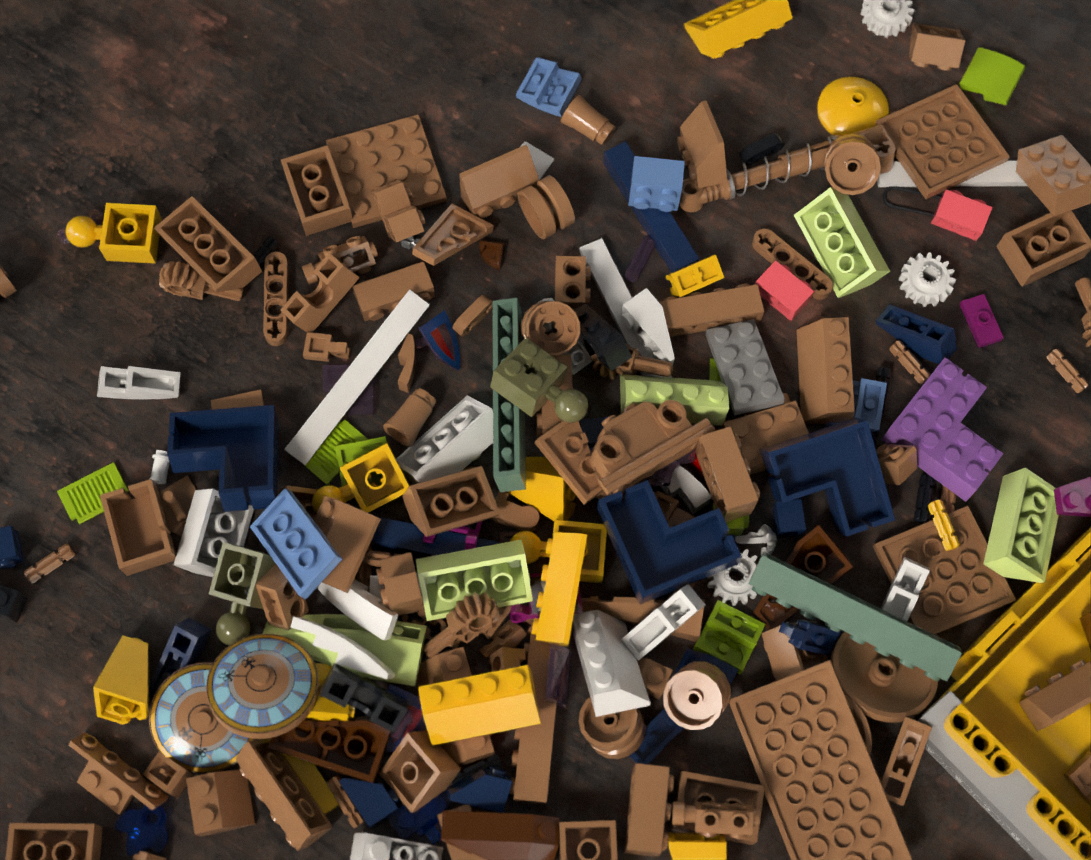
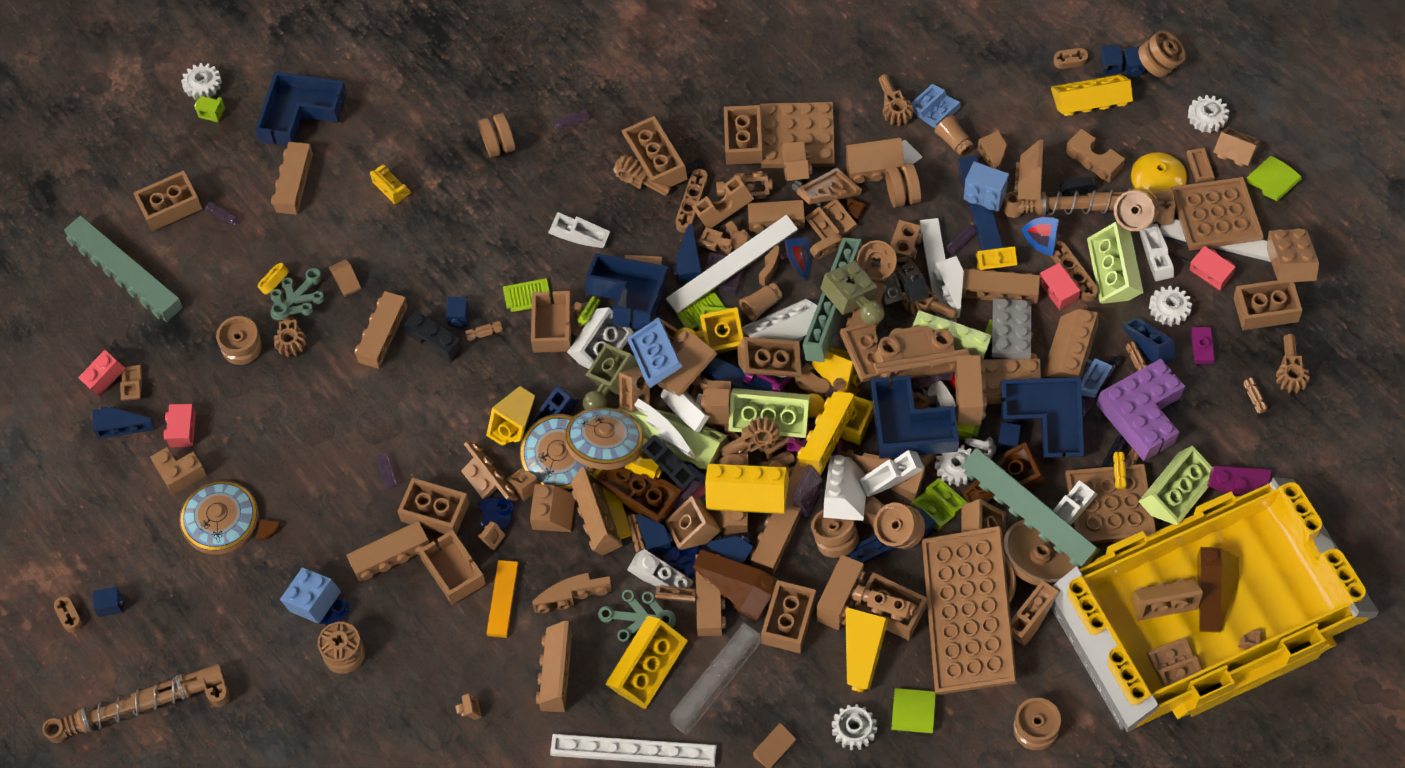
camera: 25 degrees right, 10 degrees down
yellow brick [66,203,162,263] -> none
white pin [149,450,170,484] -> none
dark blue hinge [778,620,841,656] -> none
medium nougat slope [876,444,917,485] -> none
none -> lime axle [578,296,600,325]
none -> dark blue slope [673,224,701,284]
none -> medium nougat plate [725,221,752,250]
none -> medium nougat slope [805,199,858,240]
none -> axle [823,378,846,401]
none -> medium nougat gear [879,74,914,126]
none -> medium nougat slope [978,131,1008,170]
none -> shield [1021,217,1061,256]
none -> medium nougat arch [1066,129,1125,183]
none -> white slope [1139,223,1174,282]
none -> medium nougat tile [1186,148,1215,183]

